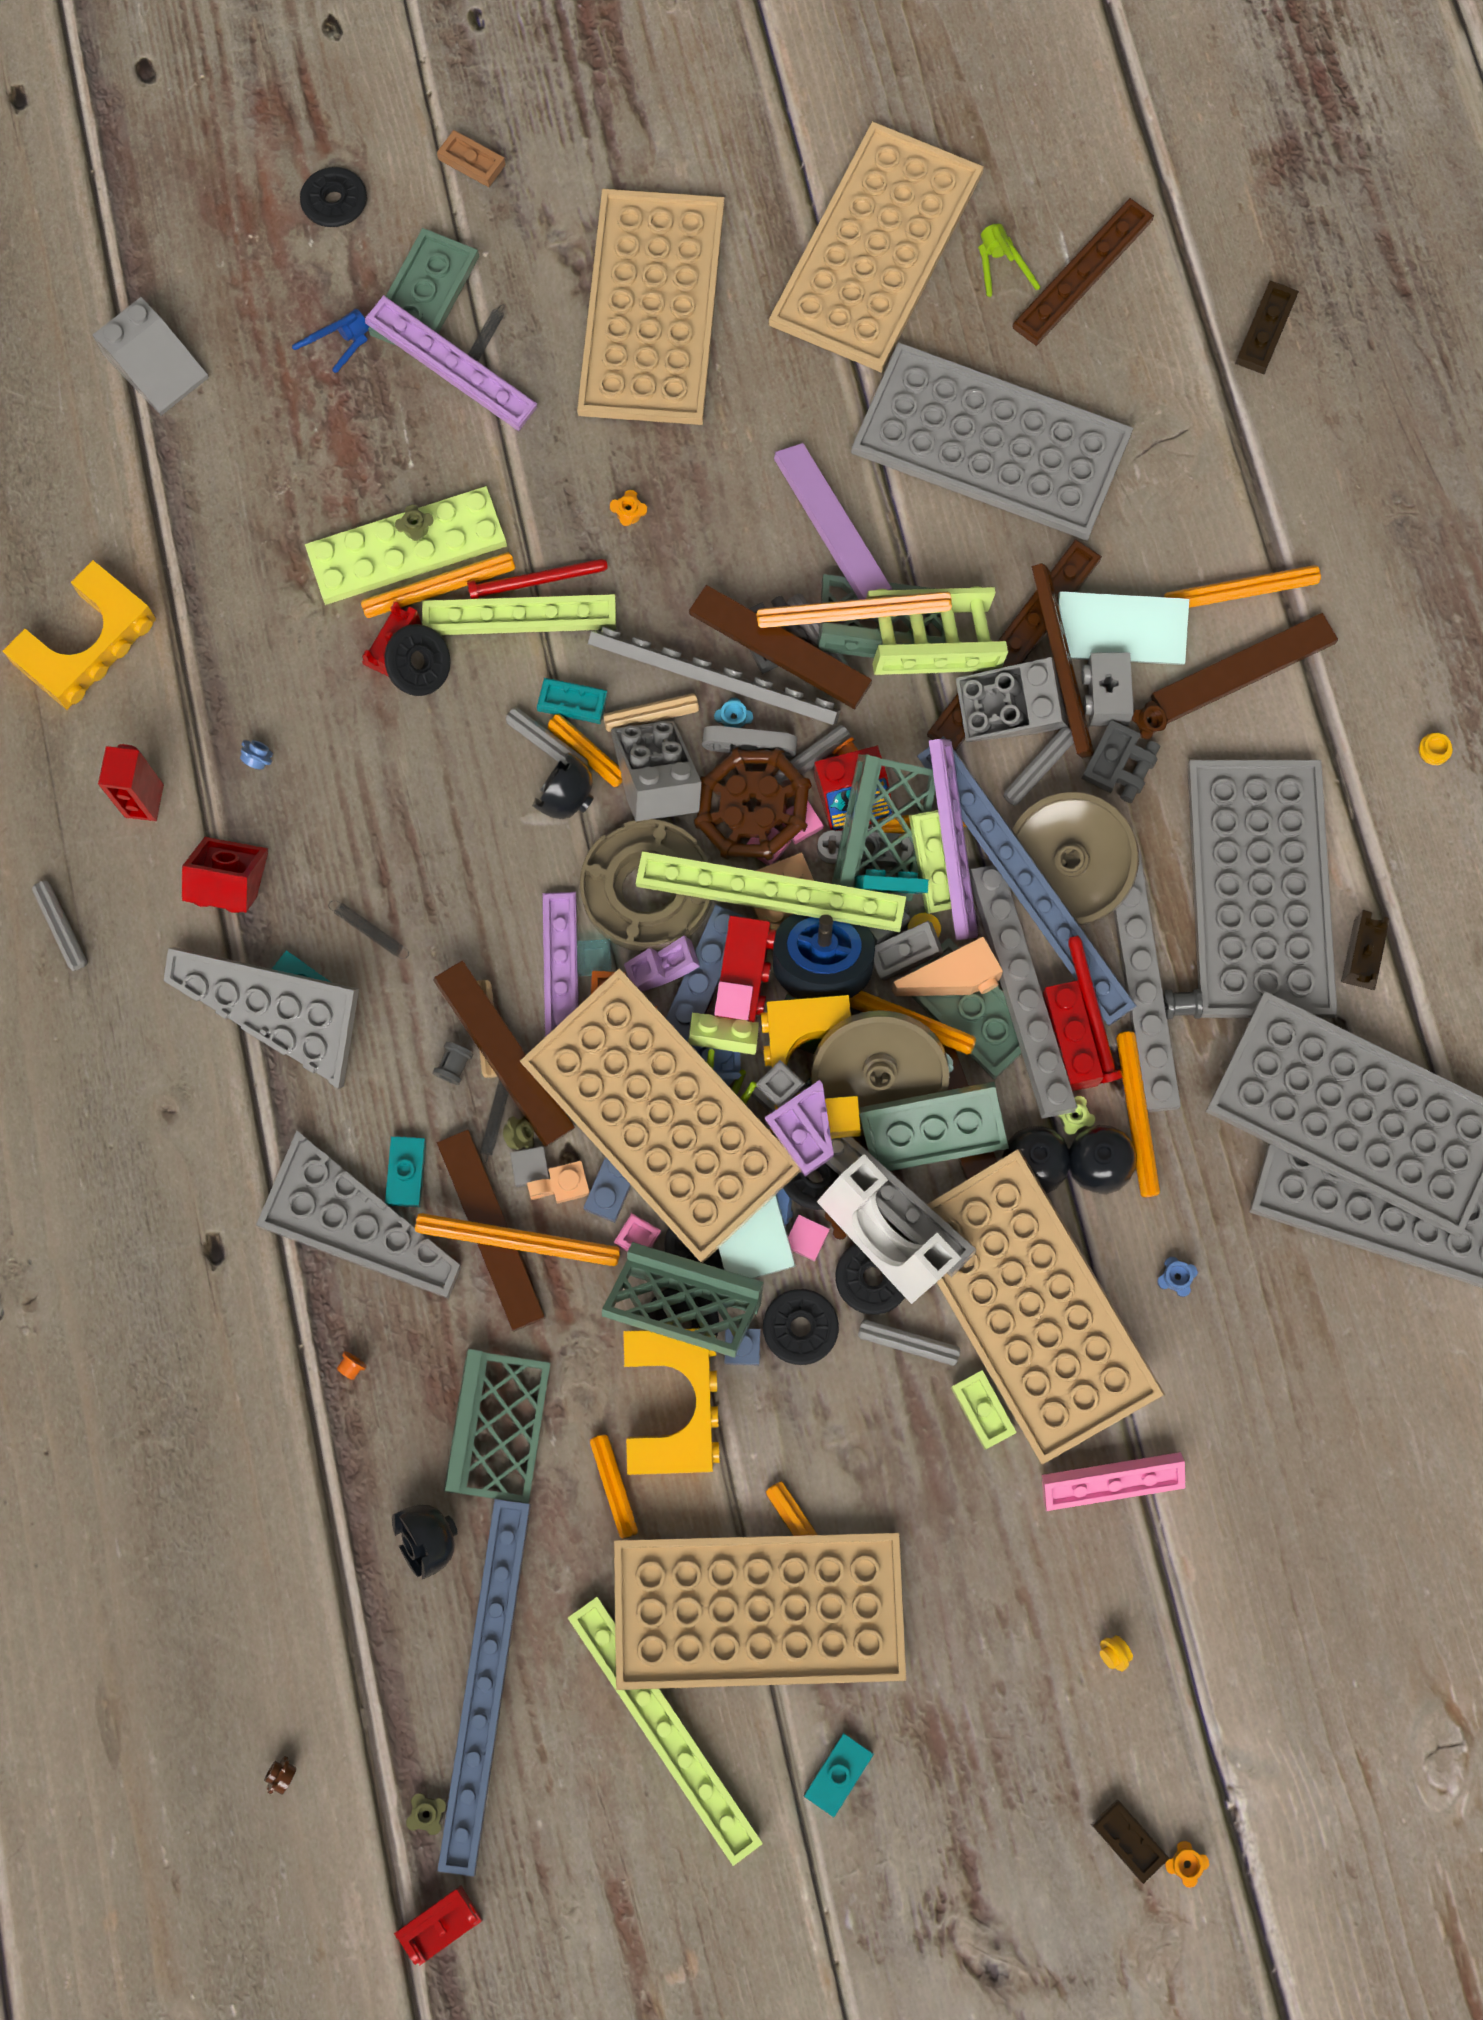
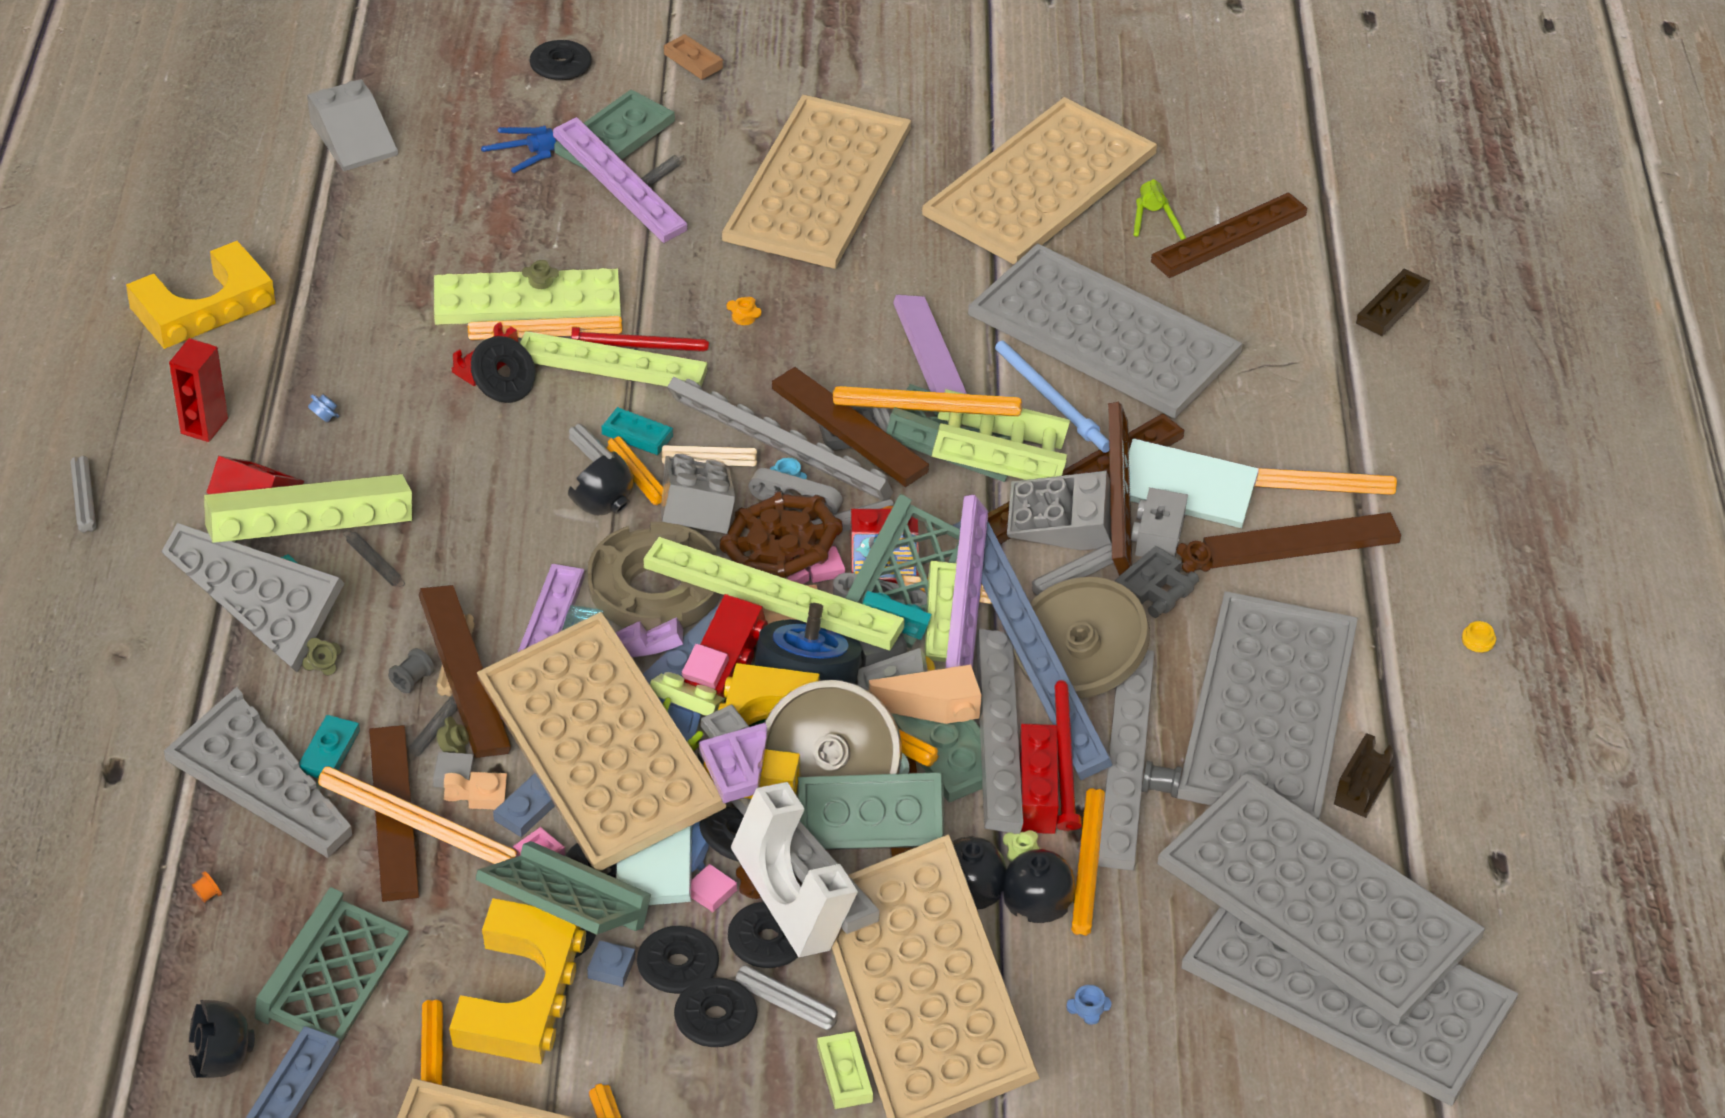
camera: 10 degrees right, 30 degrees down
none -> yellowish green brick [204,474,412,543]
none -> olive plate [302,638,341,676]
none -> black wheel [674,978,758,1047]
none -> light blue bar [995,340,1109,453]

